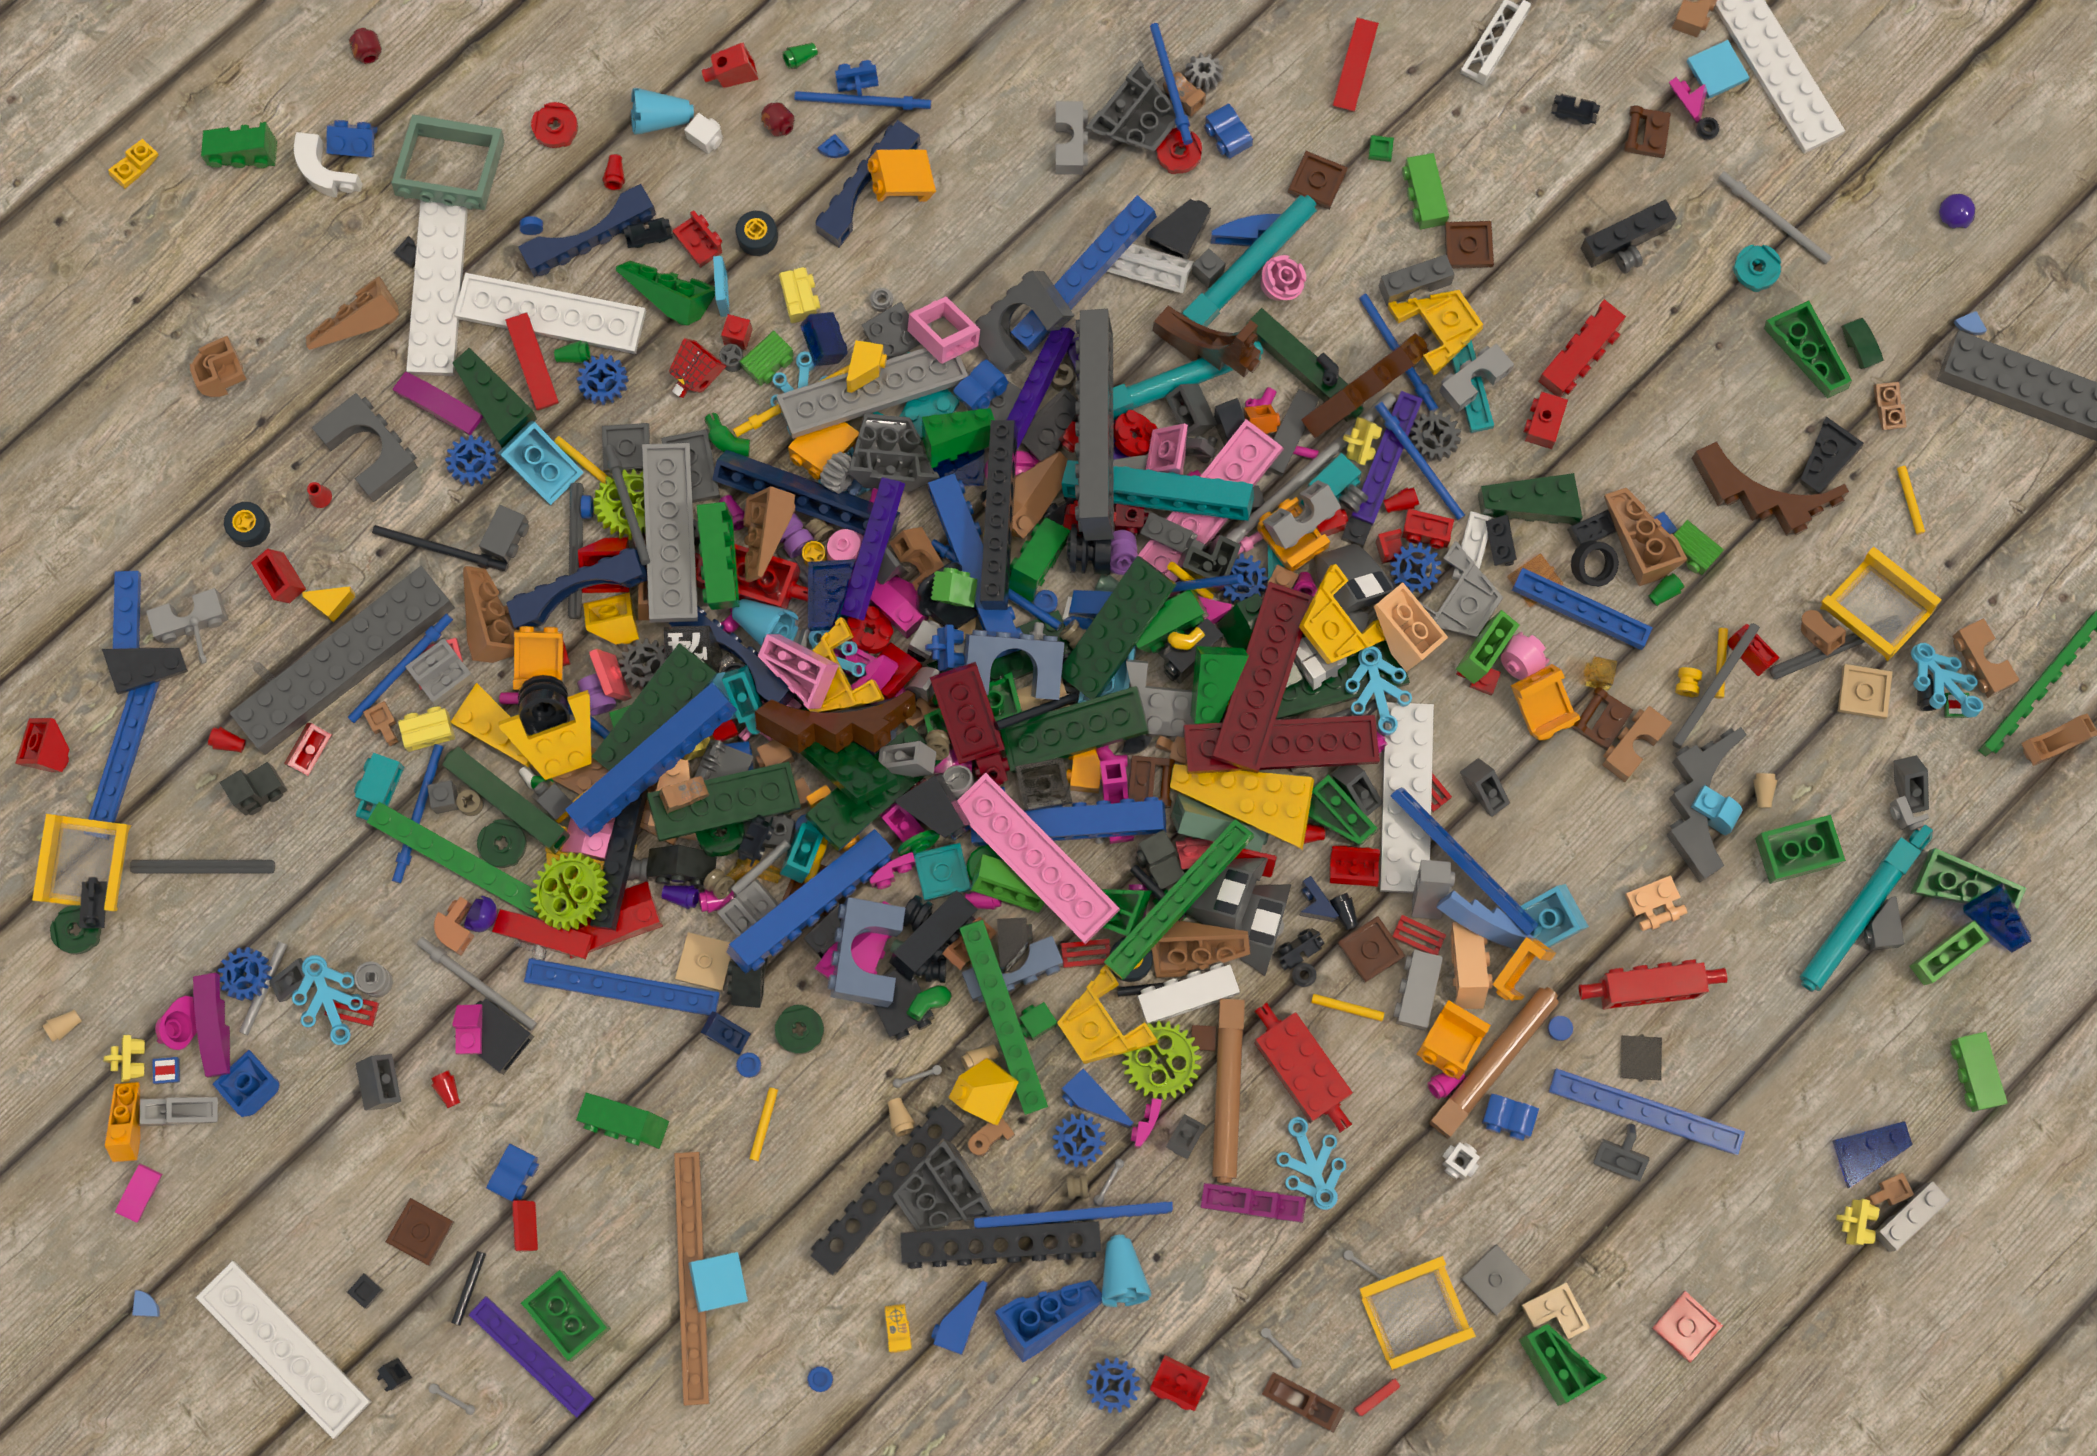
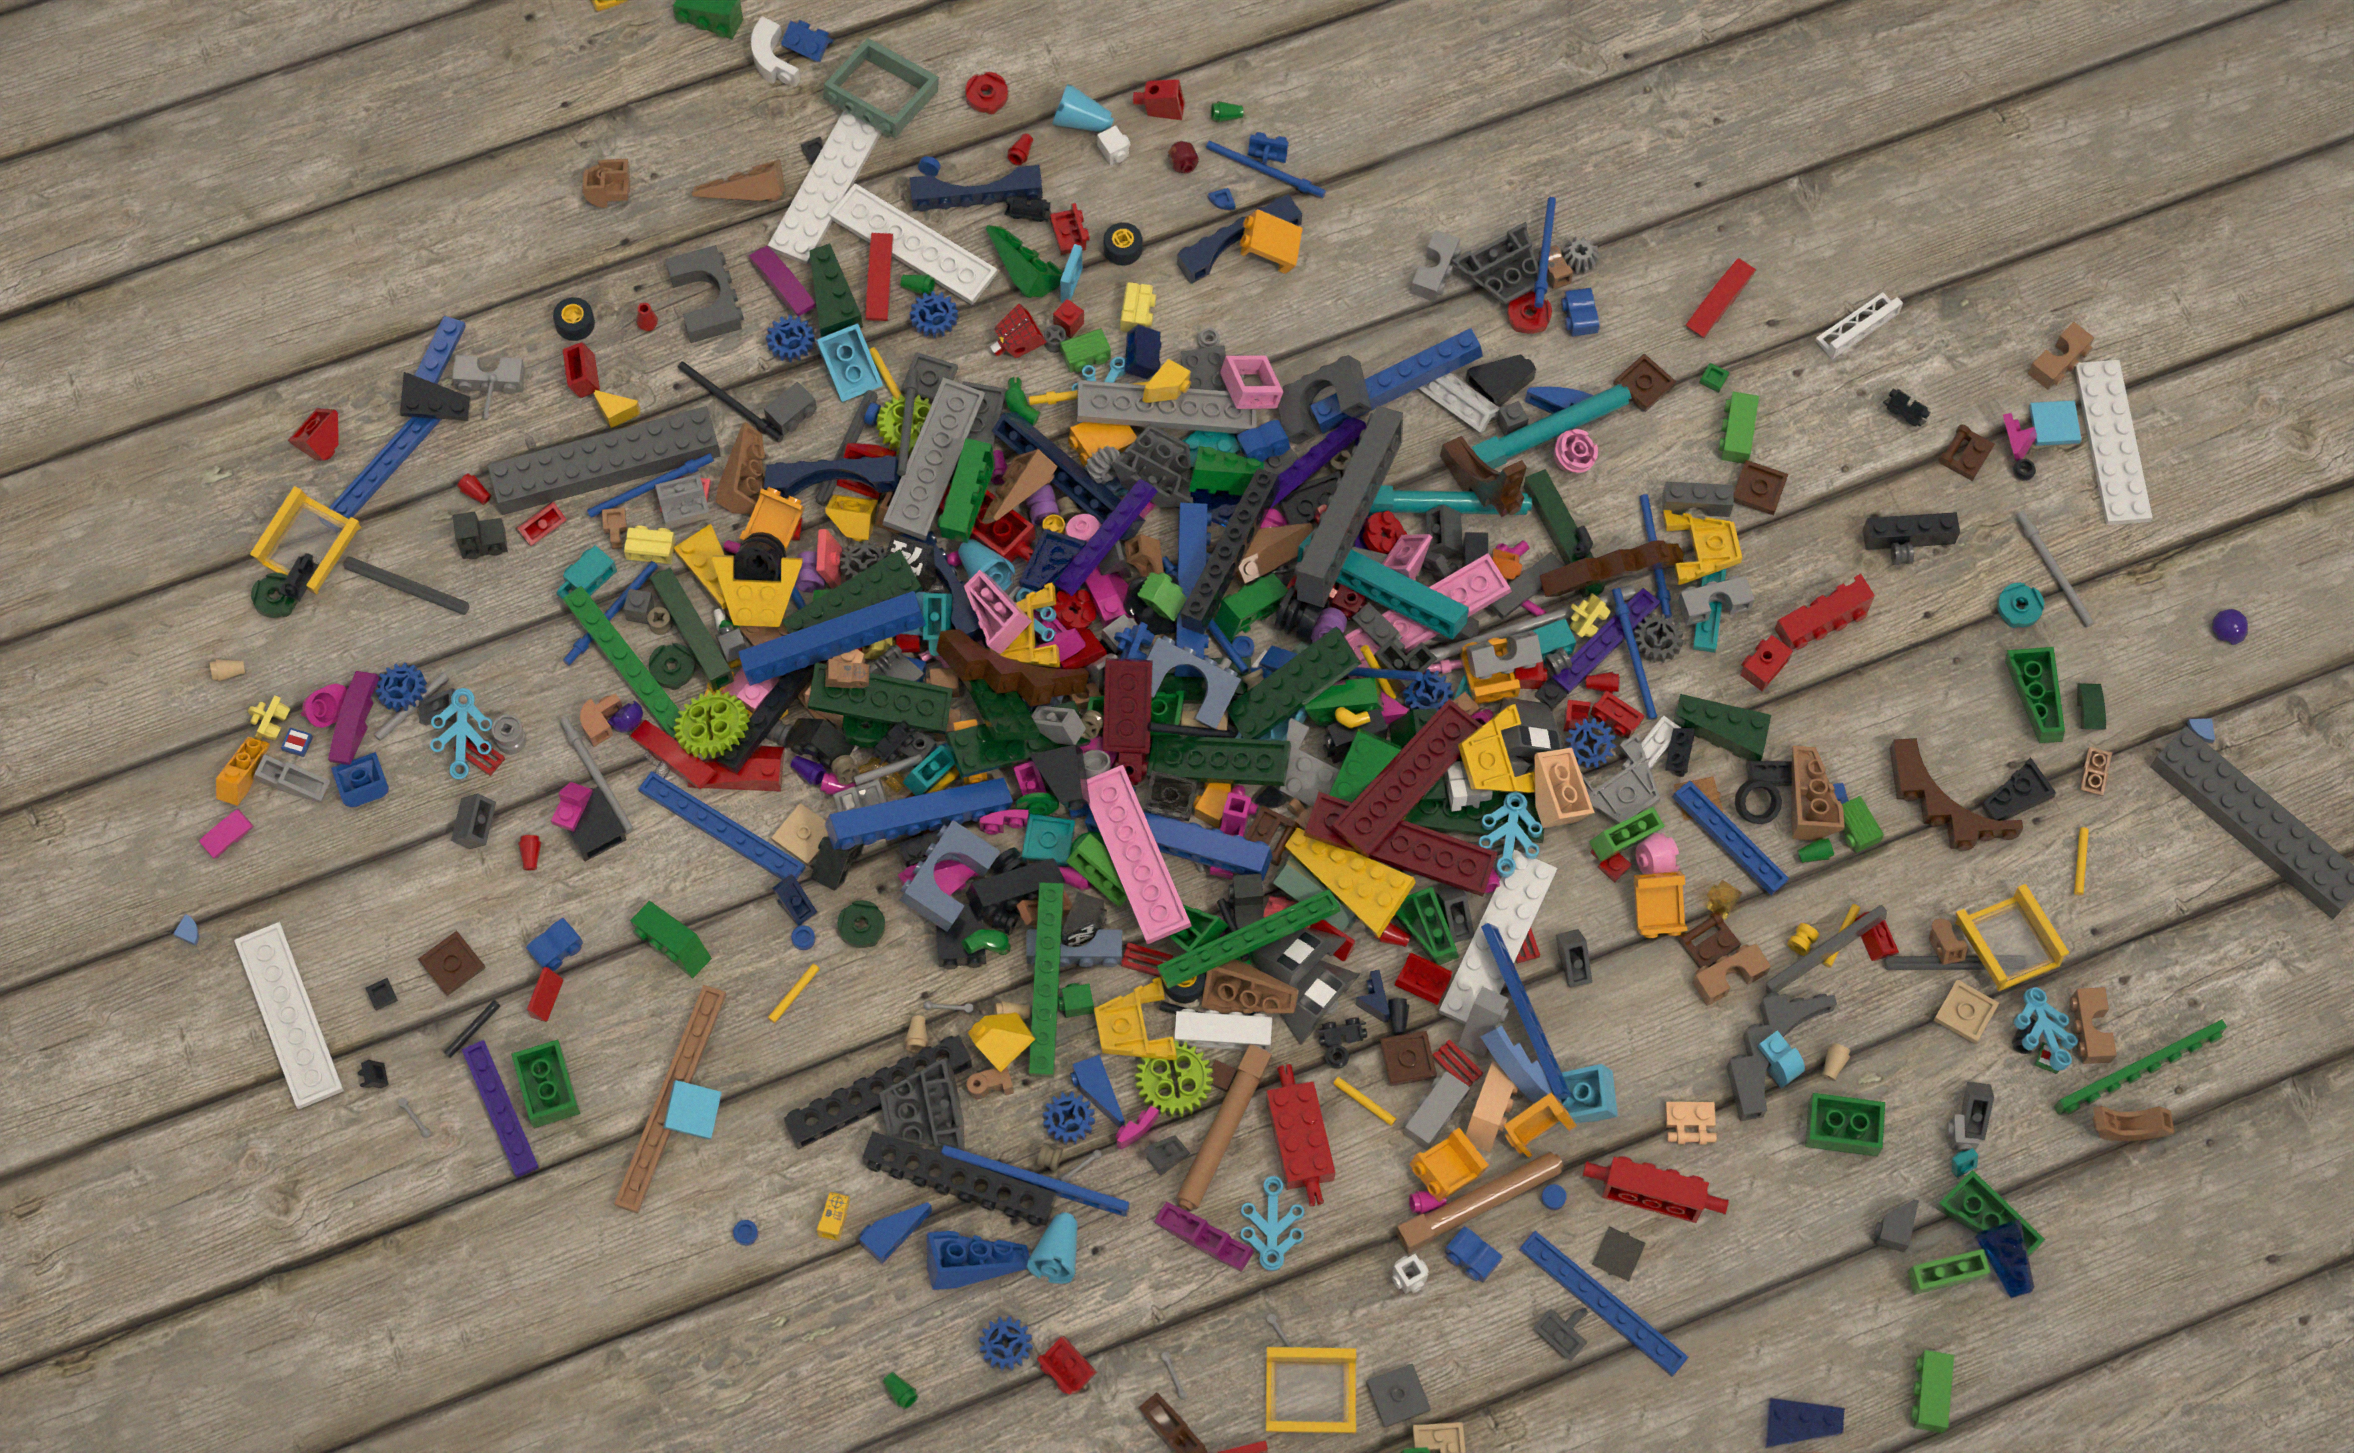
camera: 20 degrees right, 10 degrees down
teal brick [1800,837,1921,992] -> none

